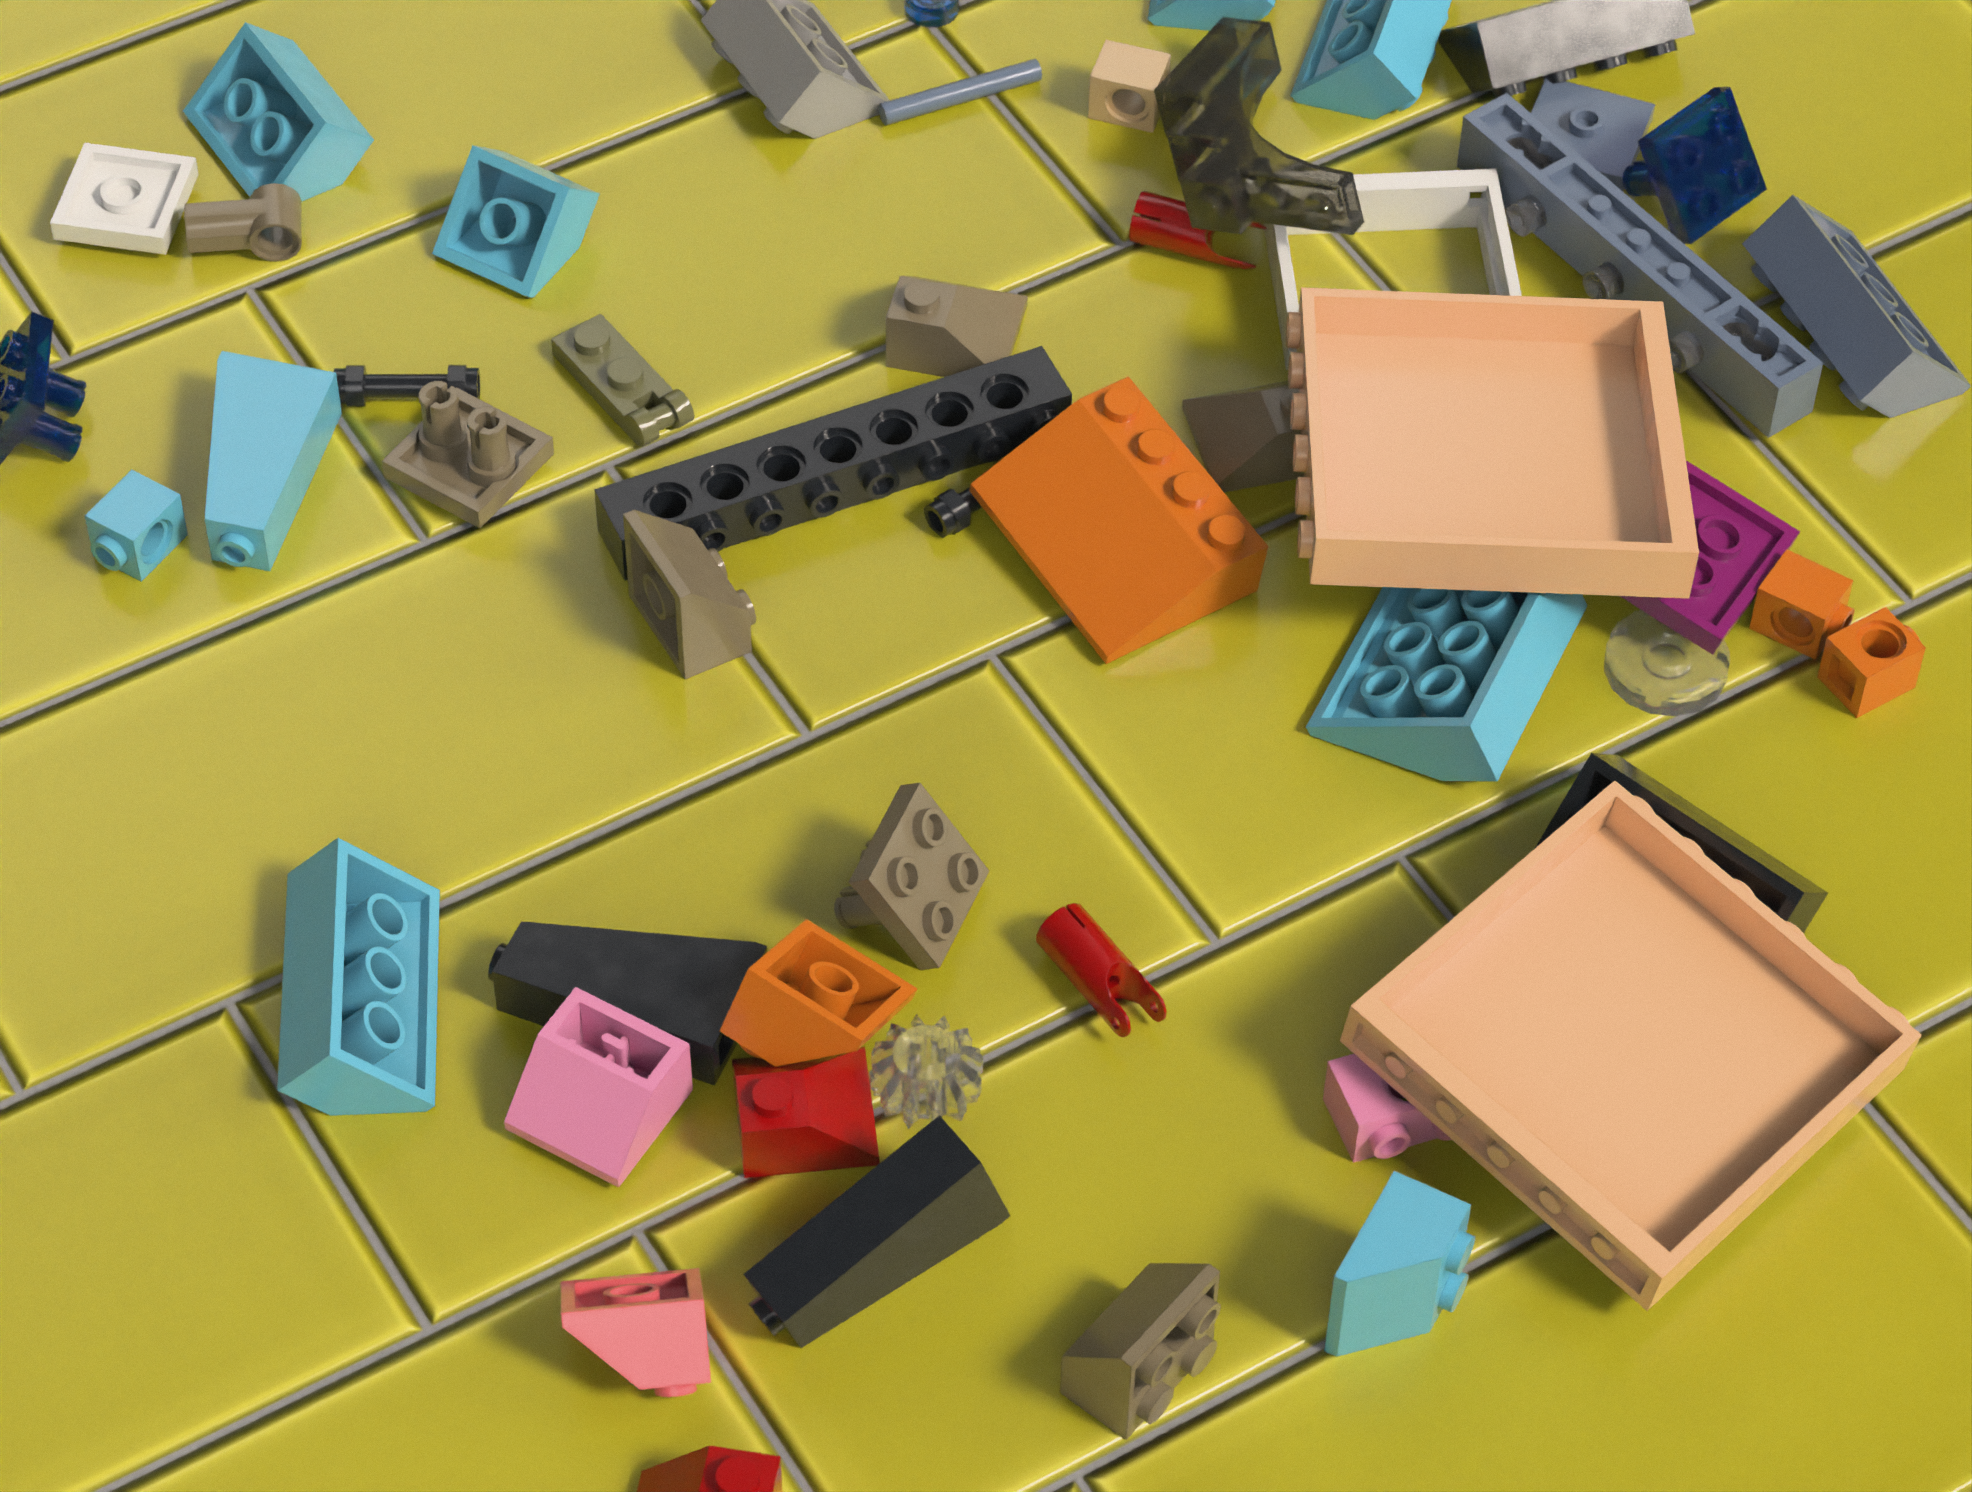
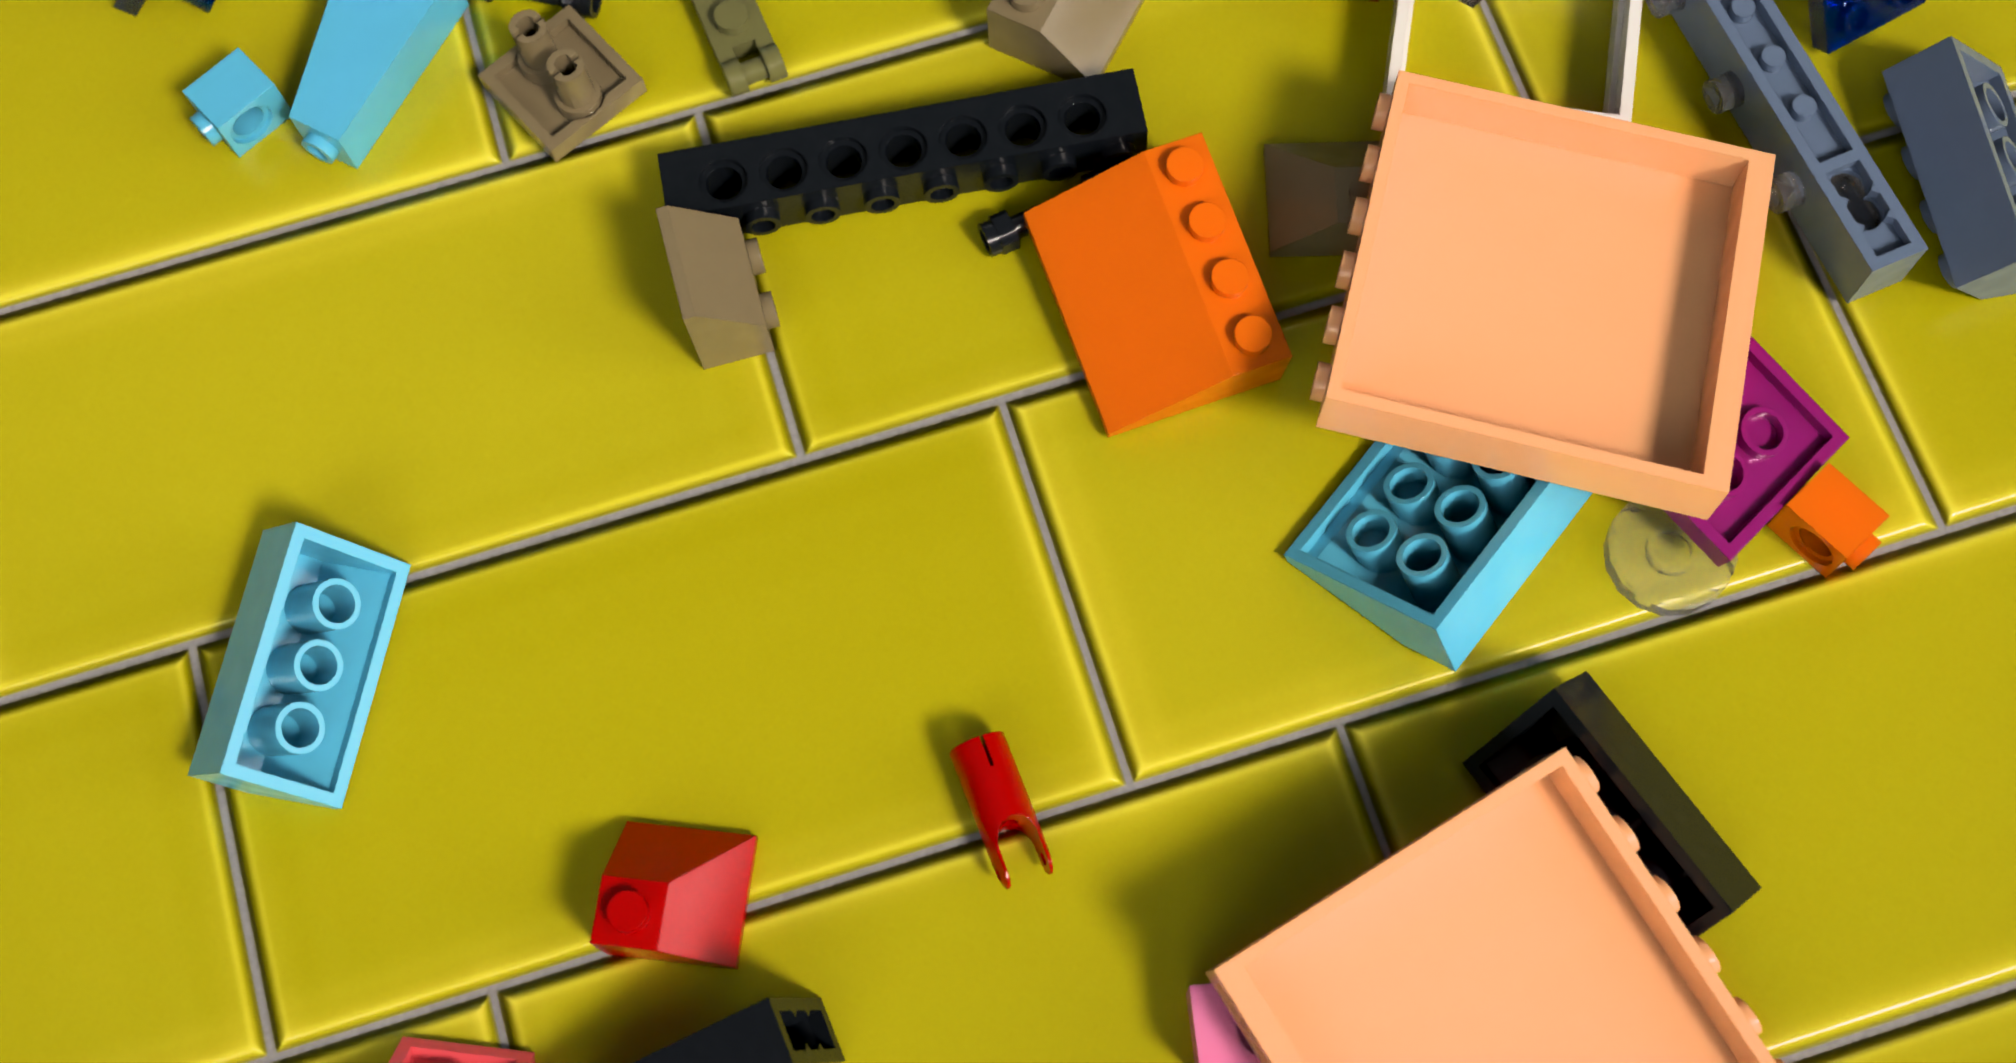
camera: 20 degrees right, 20 degrees up
black slope [488,921,768,1086] -> none
bright pink slope [504,987,693,1187] -> none
orange slope [719,919,918,1067] -> none
dark tan plate [834,783,989,970] -> none
clear gear [869,1013,983,1130] -> none
orange brick [1817,607,1926,718] -> none

